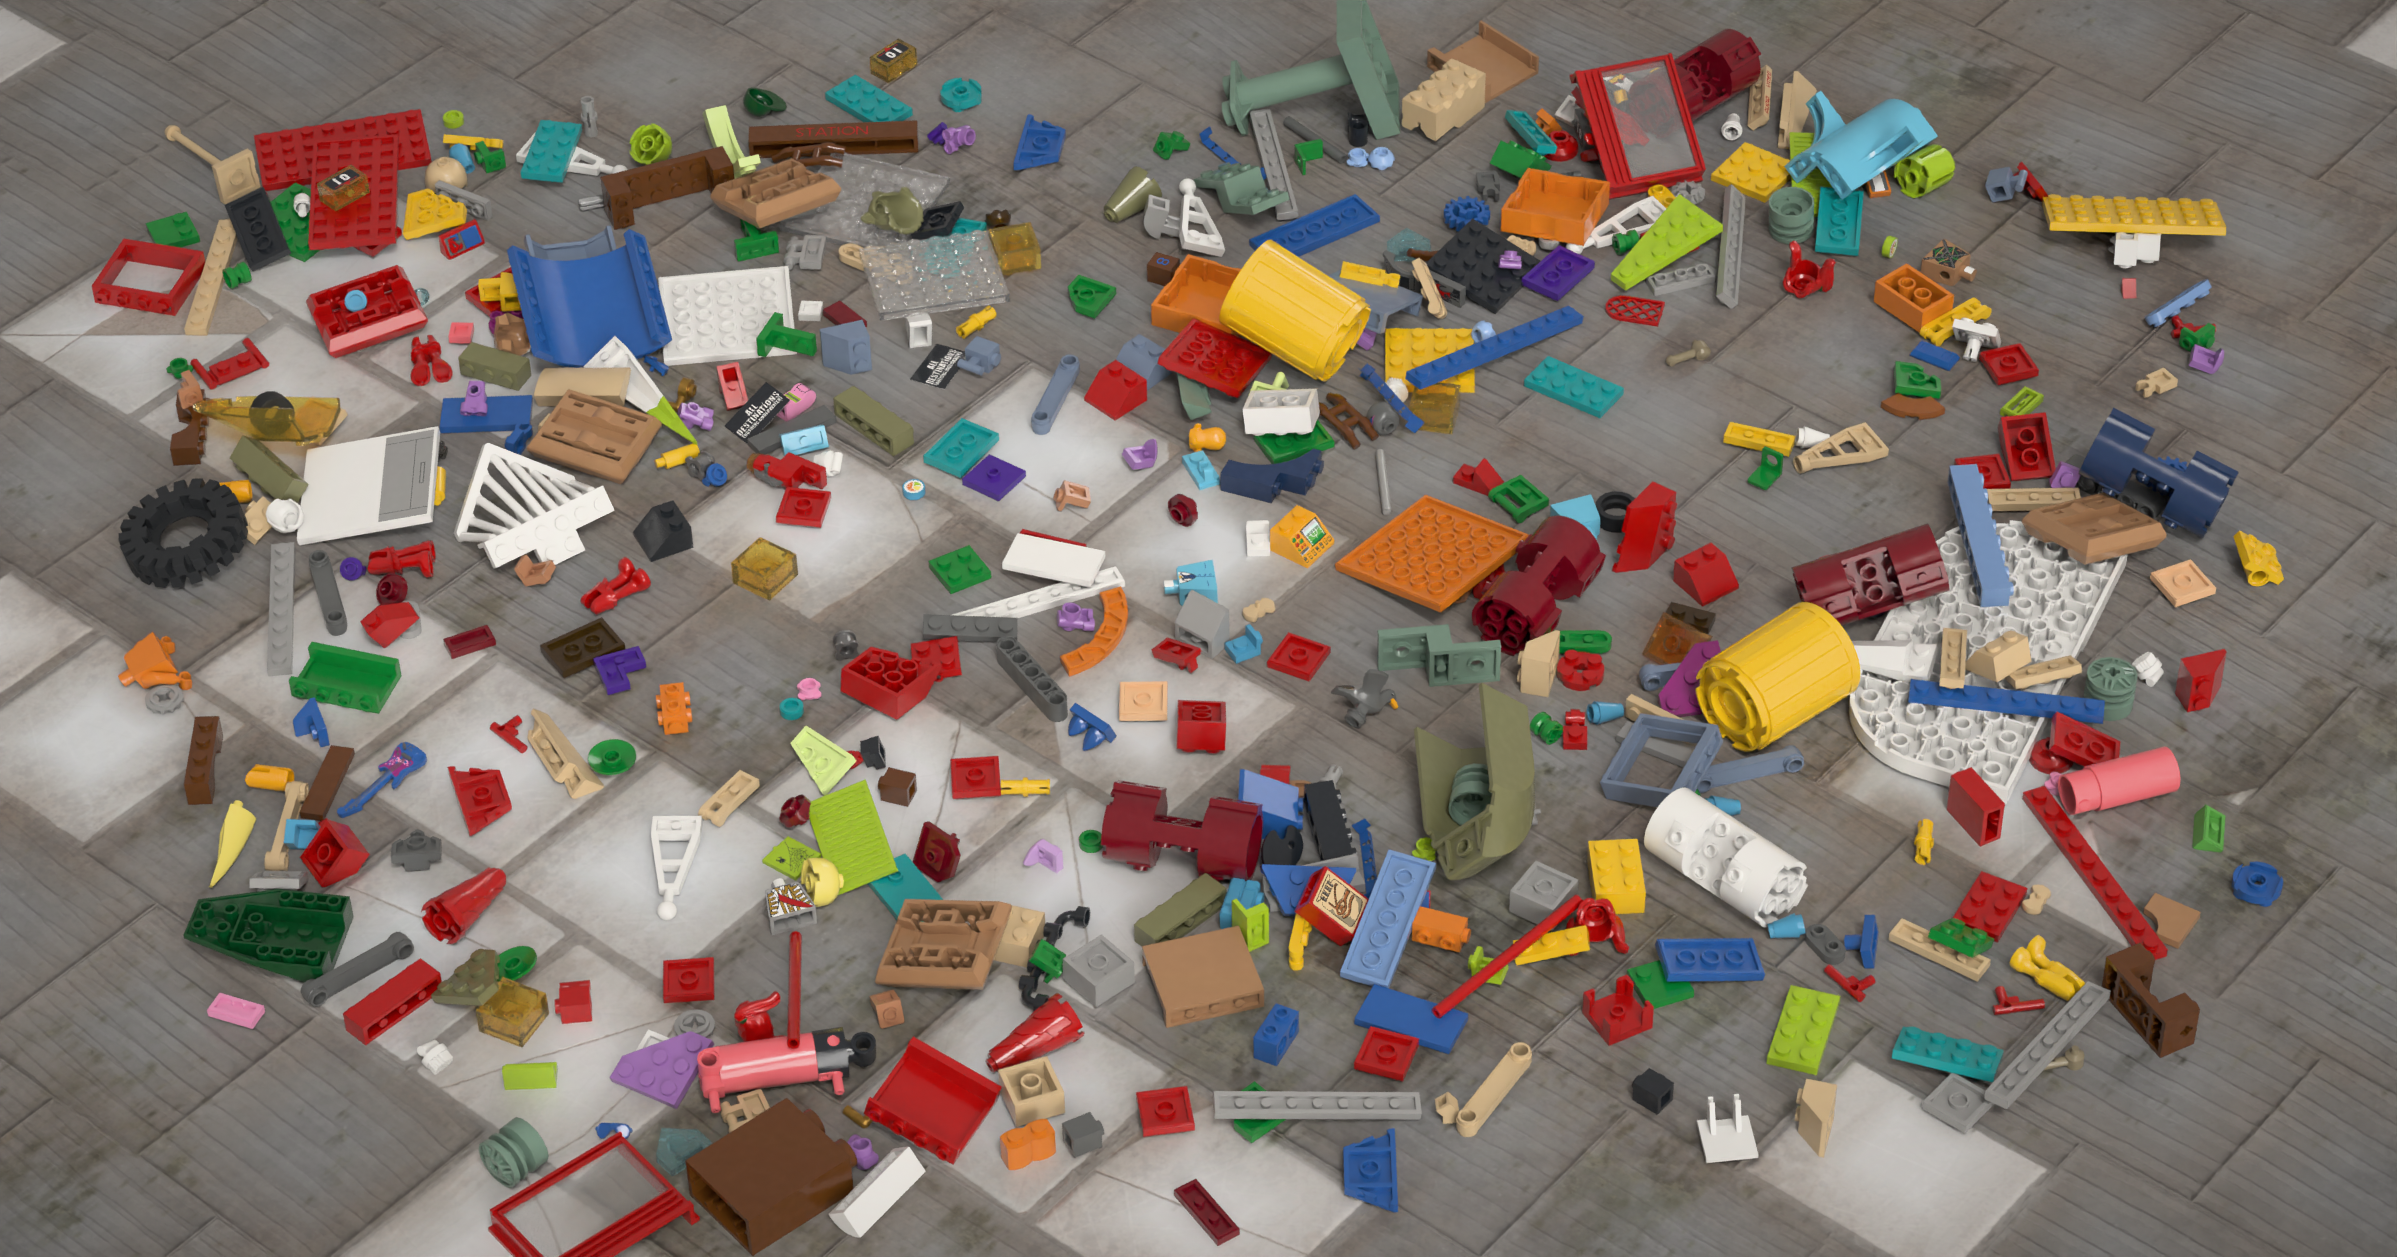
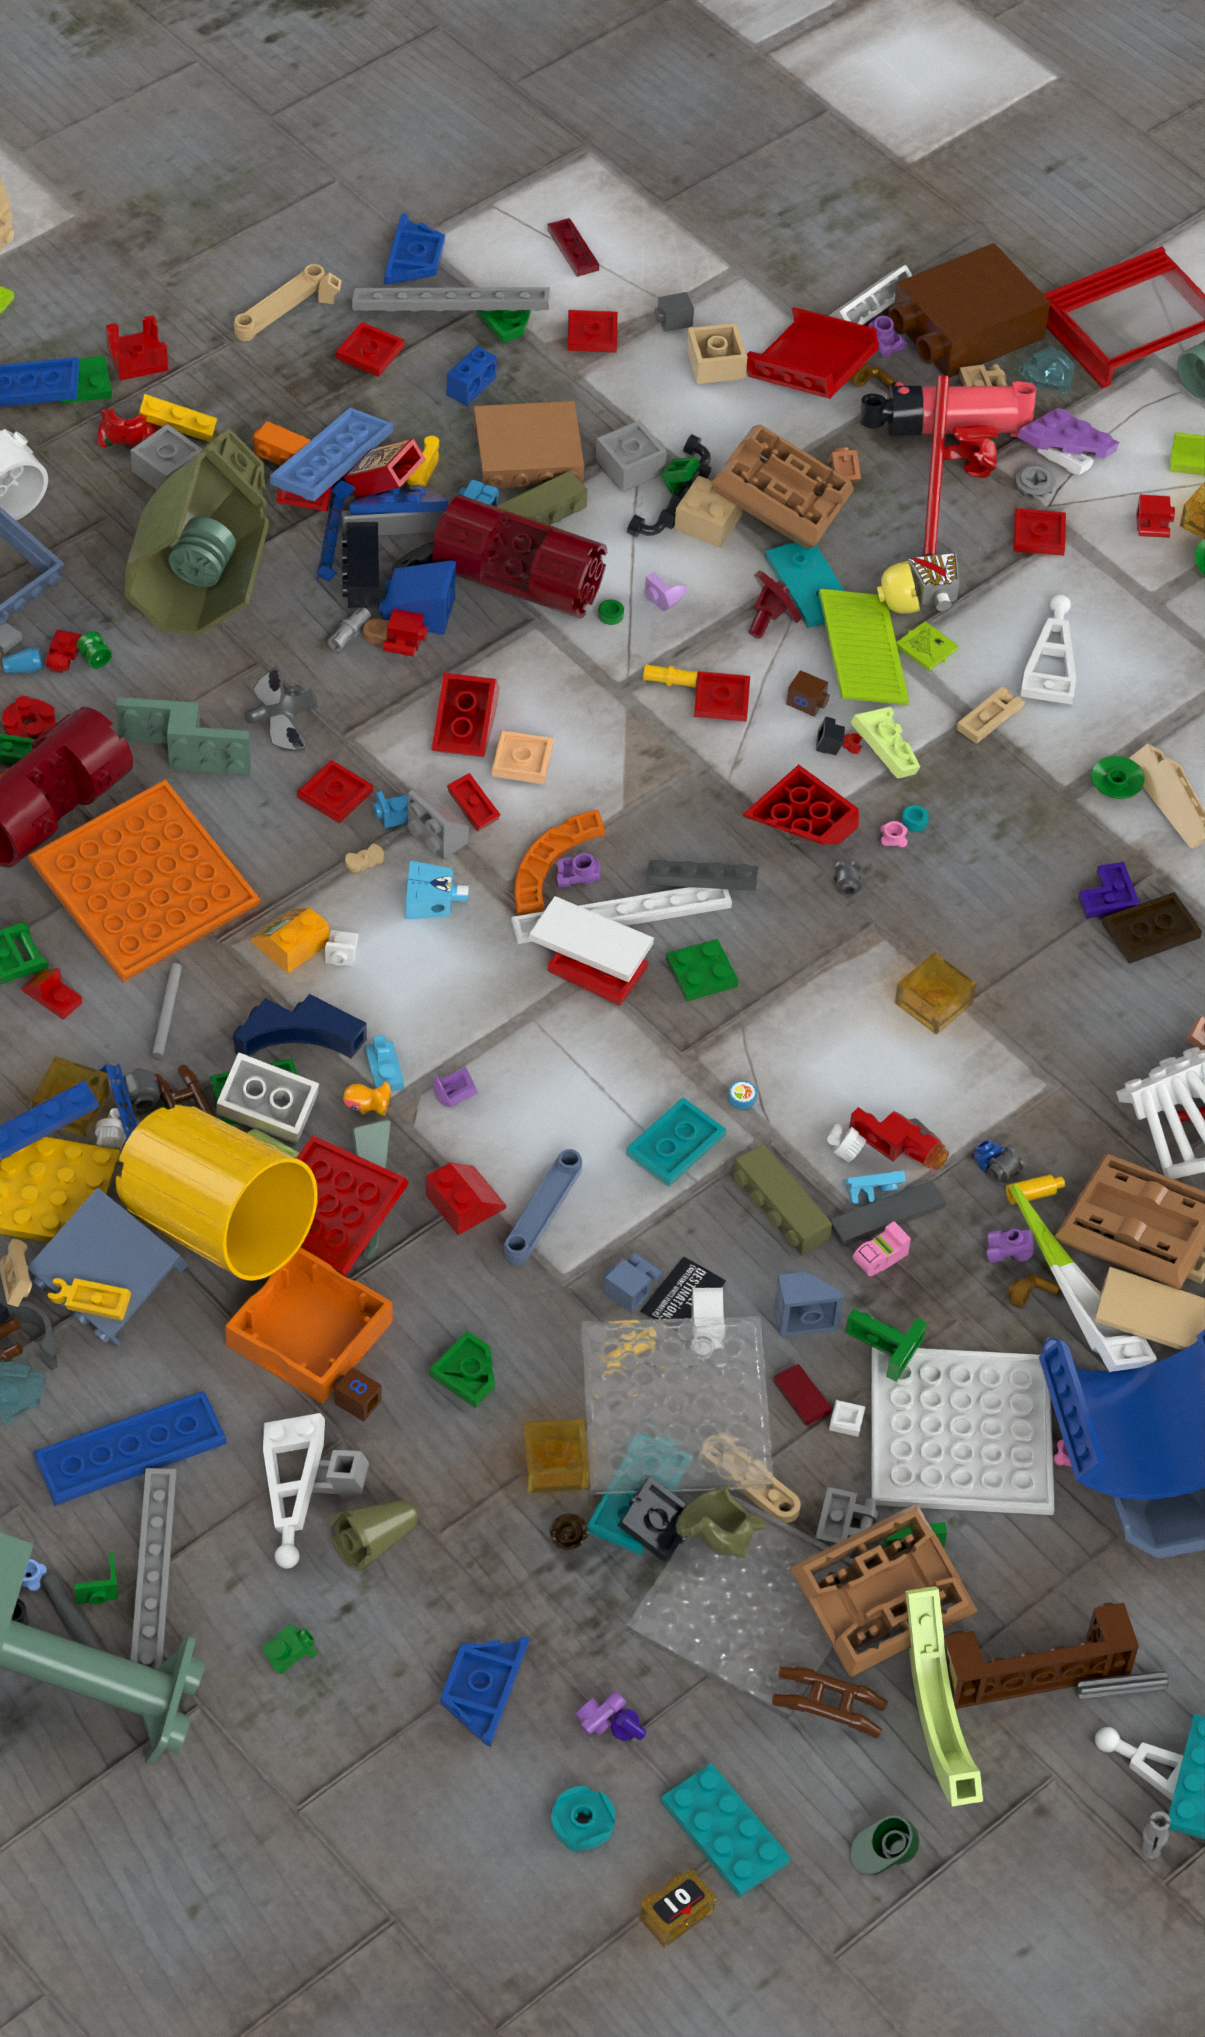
camera: 175 degrees left, 10 degrees up
red piece [580,557,651,615] -> none
blue piece [595,1123,633,1139] -> none
lime cylinder [629,124,673,166] -> none
black slope [633,500,694,562] -> none
orange brick [656,682,692,735] -> none
slope [716,362,748,411] -> none
black sticker [725,382,790,444] -> none
reddish brown brick [748,120,918,158] -> none
red plate [776,487,831,528] -> none
dark red plate [779,794,811,828] -> none
red plate [911,636,962,682] -> none
dark purple plate [962,454,1026,501] -> none
red cone [985,993,1085,1073] -> none
dark grey beam [996,636,1068,722] -> none
orange brick [1000,1119,1056,1170] -> none
nougat bracket [1053,480,1091,511] -> none
blue tile [1068,703,1117,751] -> none
sand blue slope [1116,334,1172,391] -> none
dark red plate [1168,494,1198,527] -> none
sand green bracket [1194,162,1290,215] -> none
blue piece [1199,126,1267,180] -> none
lime panel [1232,898,1269,952] -> none
blue tile [1354,984,1468,1054] -> none
lime plate [1412,837,1437,861] -> none
red piece [1432,895,1583,1018] -> none
lime bracket [1468,946,1509,985] -> none
tan slope [1517,630,1560,697] -> none
yellow brick [1587,839,1646,914] -> none
black brick [1632,1068,1674,1115] -> none
white plate [1697,1094,1758,1163] -> none

